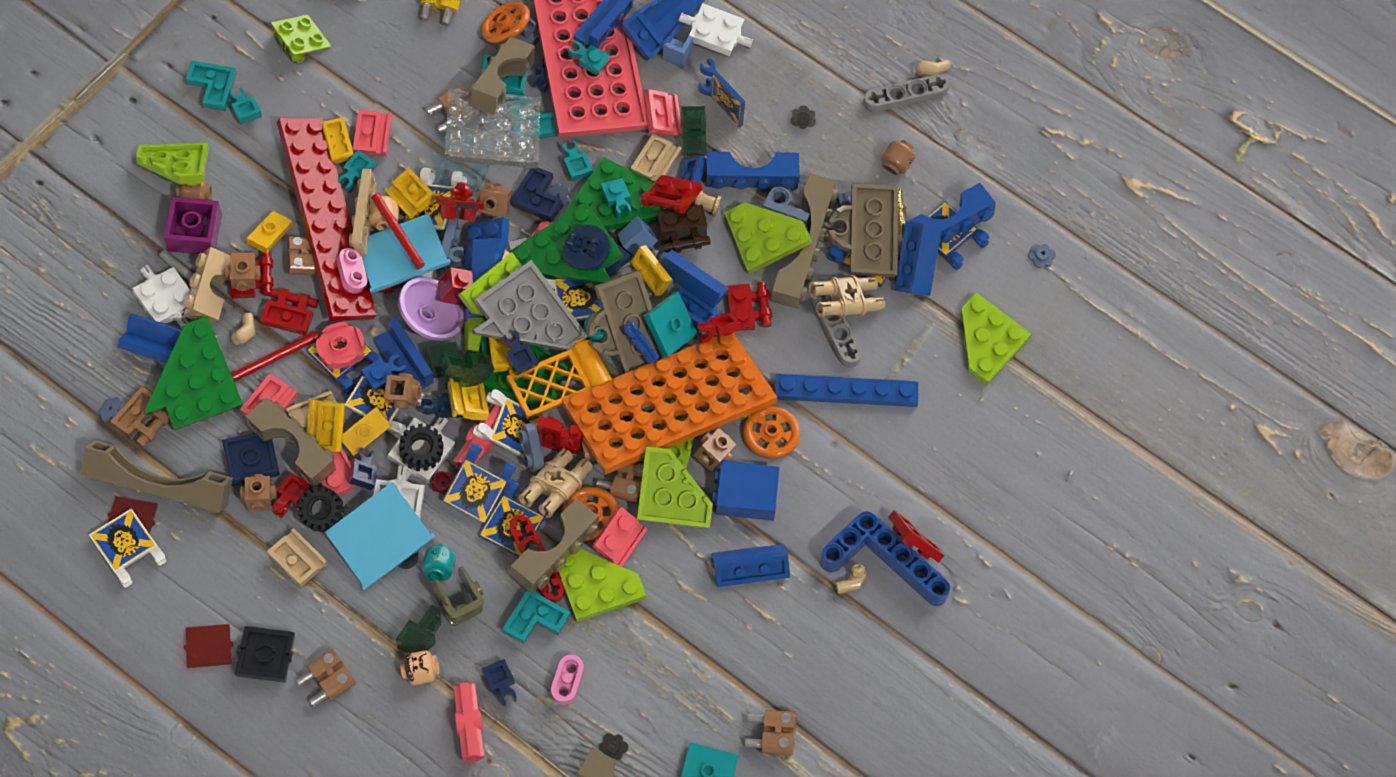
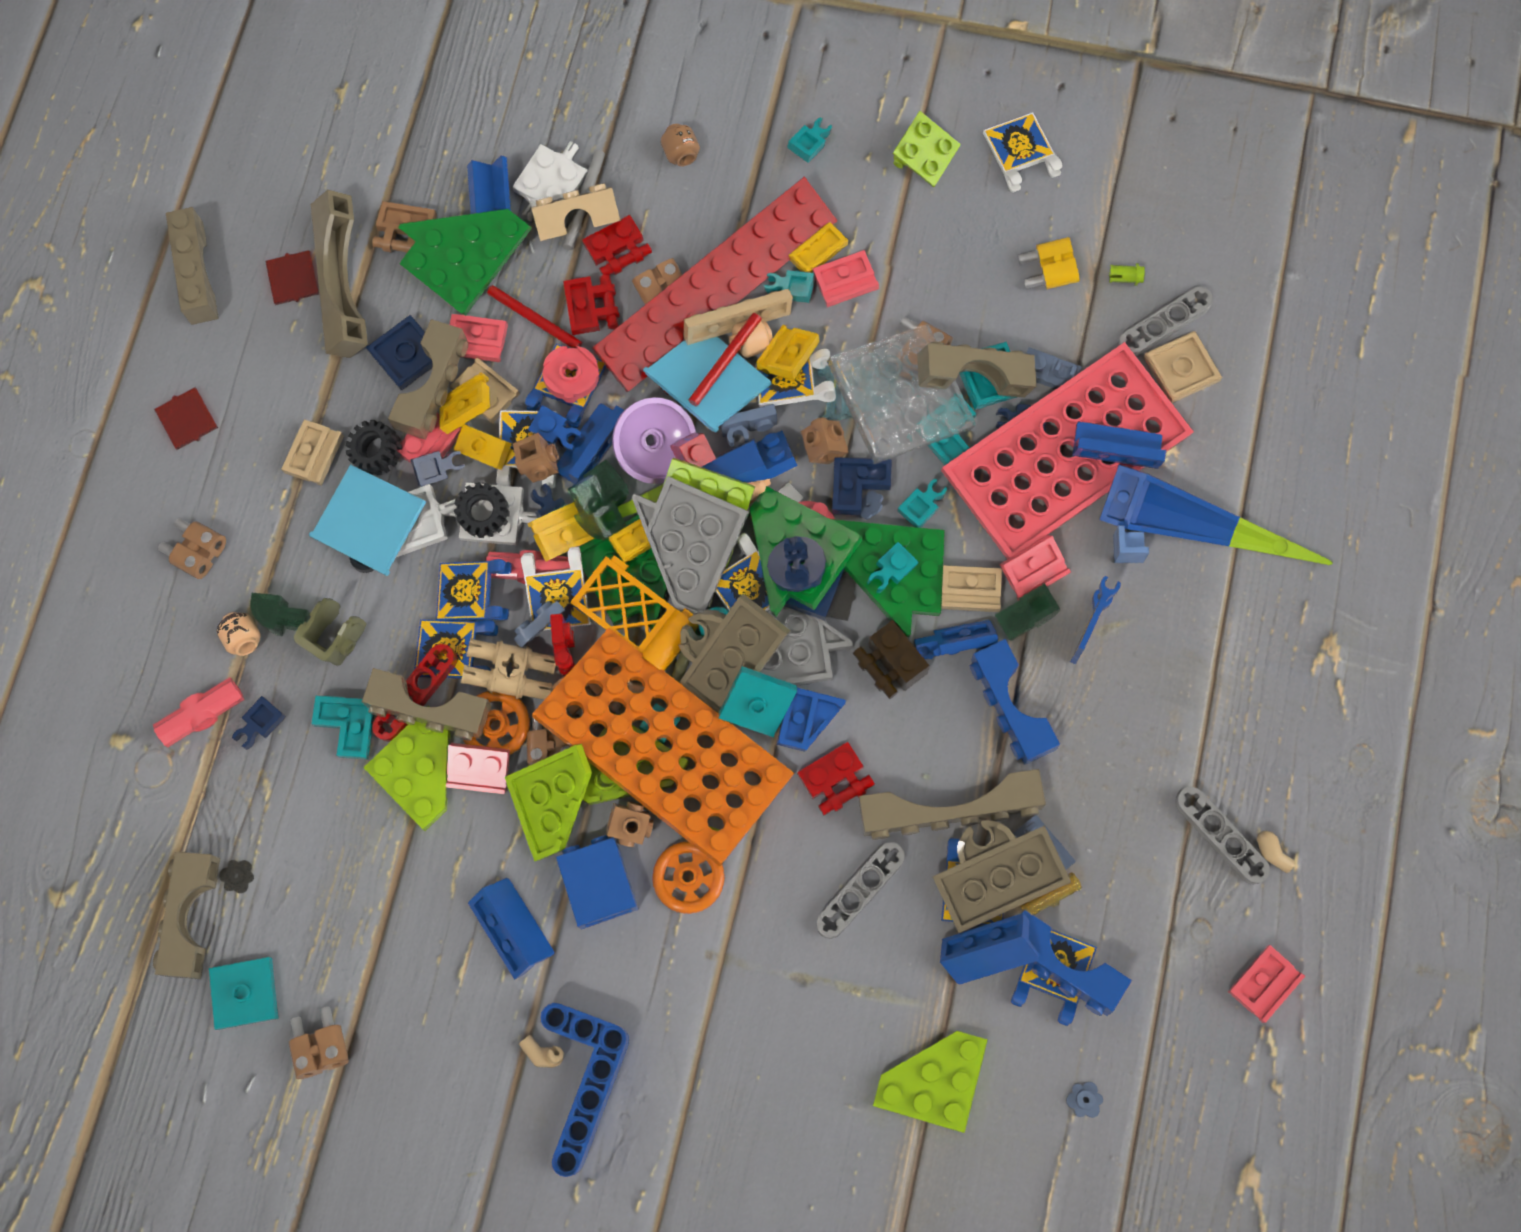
camera: 75 degrees right, 10 degrees up
flag [89,509,167,588] -> none
sand blue plant [99,397,123,422] -> none
lime plate [136,143,209,186] -> none
magenta brick [164,197,222,254] -> none
teal plate [186,60,237,111] -> none
medium nougat brick [226,253,261,291] -> none
tan arm [231,313,255,345] -> none
black plate [235,626,295,683] -> none
medium nougat brick [240,474,277,512] -> none
yellow plate [247,211,293,254] -> none
red plate [272,472,311,518] -> none
bright pink plate [336,248,367,293] -> none
teal head [421,545,456,582] -> none
dark red plate [431,471,454,495] -> none
red hips [435,182,484,221] -> none
orange plate [481,2,530,44] -> none
dark blue plate [502,330,539,376] -> none
bright pink plate [551,655,584,705] -> none
teal plate [568,41,610,76] -> none
medium blue panel [618,216,658,256] -> none
blue axle [623,322,659,364] -> none
yellow plate [630,245,673,297] -> none
red plate [641,175,703,214] -> none
blue panel [659,250,729,308] -> none
white plate [679,3,753,57] -> none
tan bush [694,190,722,216] -> none
red plate [697,312,741,343] -> none
lime plate [724,202,812,274] -> none
sand blue plate [763,187,810,228] -> none
blue plate [775,374,918,407] -> none
clear smoke plant [791,105,816,129] -> none
tan pin [809,275,885,318] -> none
medium nougat head [881,140,916,175] -> none
red plate [888,510,945,563] -> none
none -> dark tan arch [166,207,219,325]
none -> coral plate [1228,945,1305,1023]

